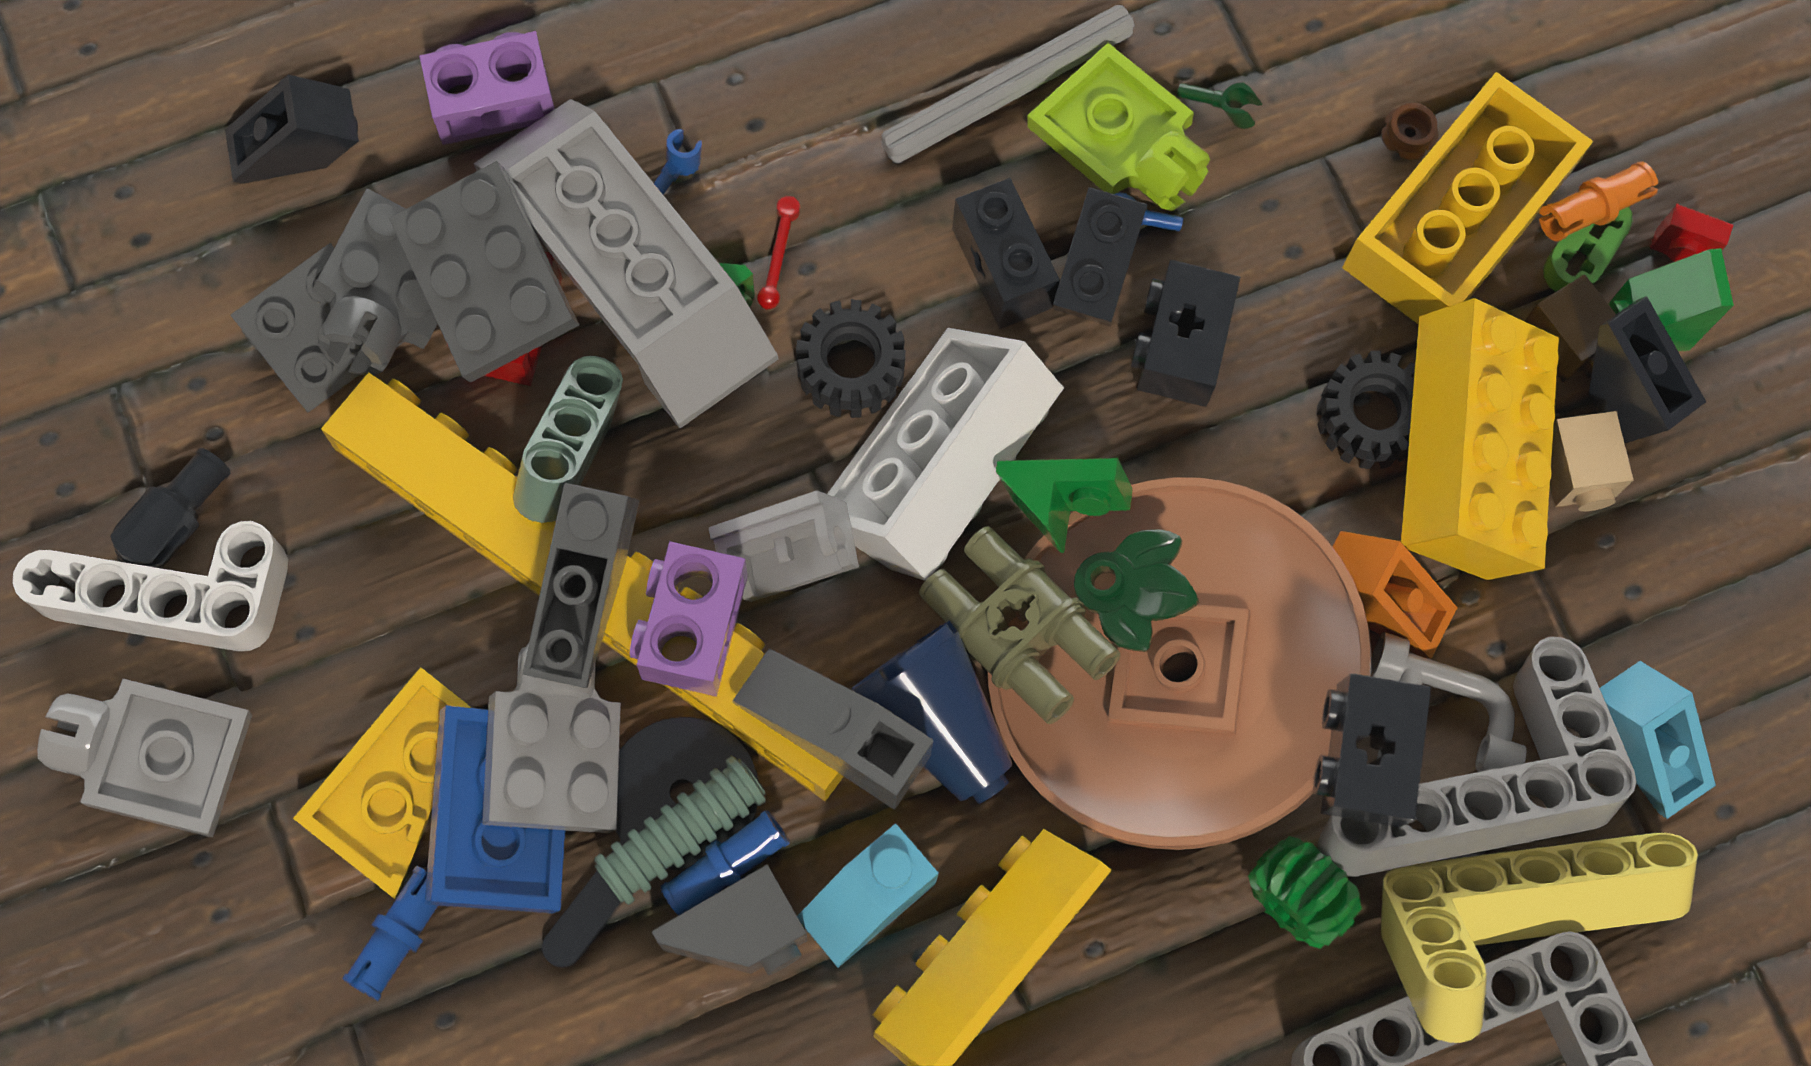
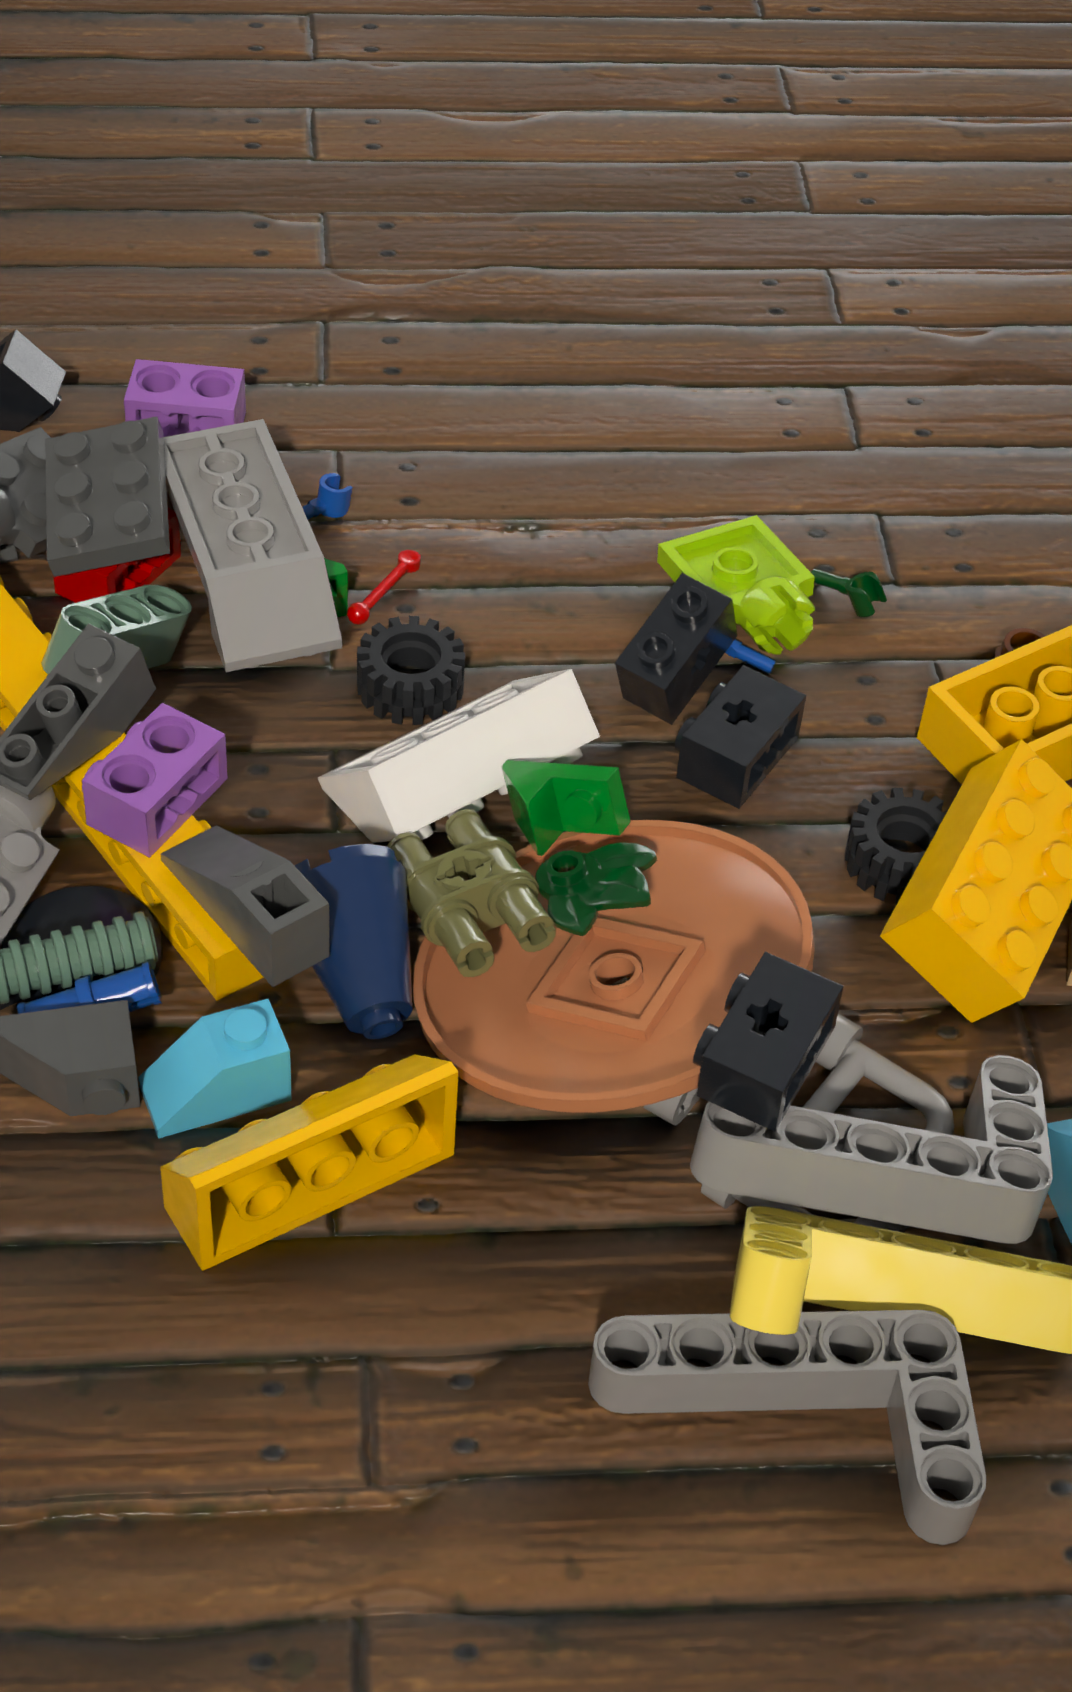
camera: 20 degrees right, 25 degrees down
light grey hinge [709,490,859,602] -> none
light grey axle [881,5,1135,163] -> none
black brick [952,178,1060,329] -> none
green gear [1248,836,1362,949] -> none
orange slope [1332,531,1458,659] -> none

